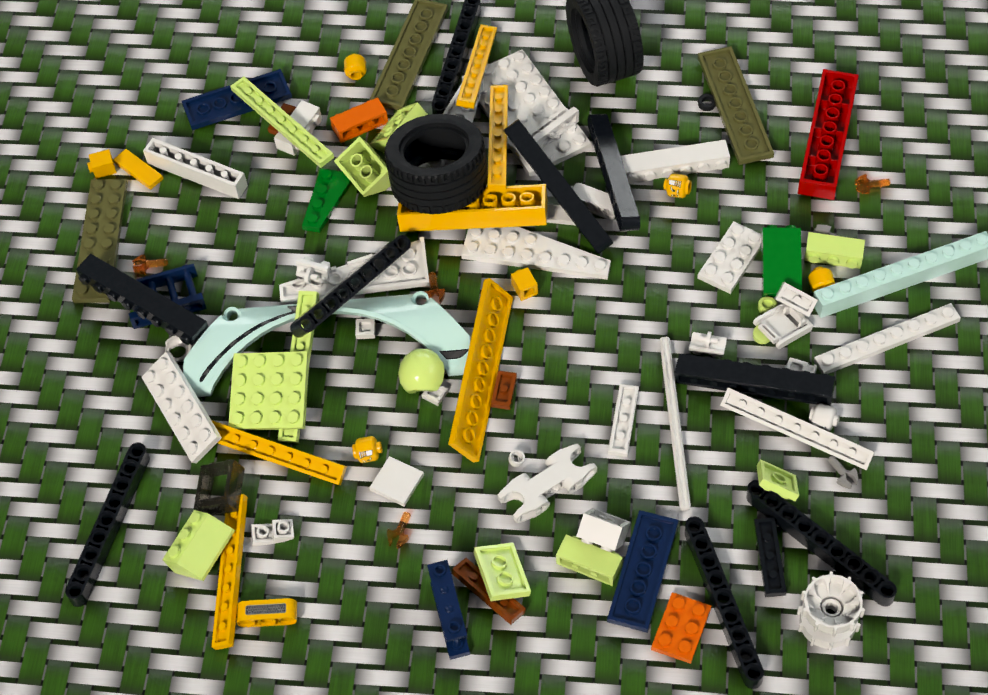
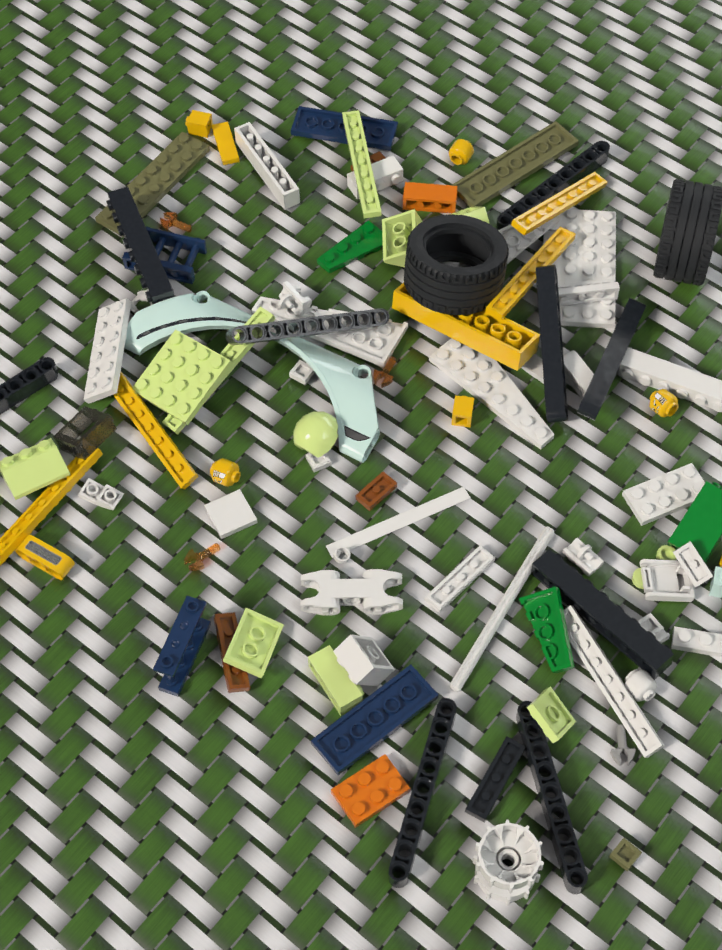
camera: 30 degrees right, 0 degrees up
yellow plate [448,278,513,463] -> none
none -> white sticker [326,487,470,558]
none -> green wing [519,586,575,673]
none -> olive plate [609,838,642,872]

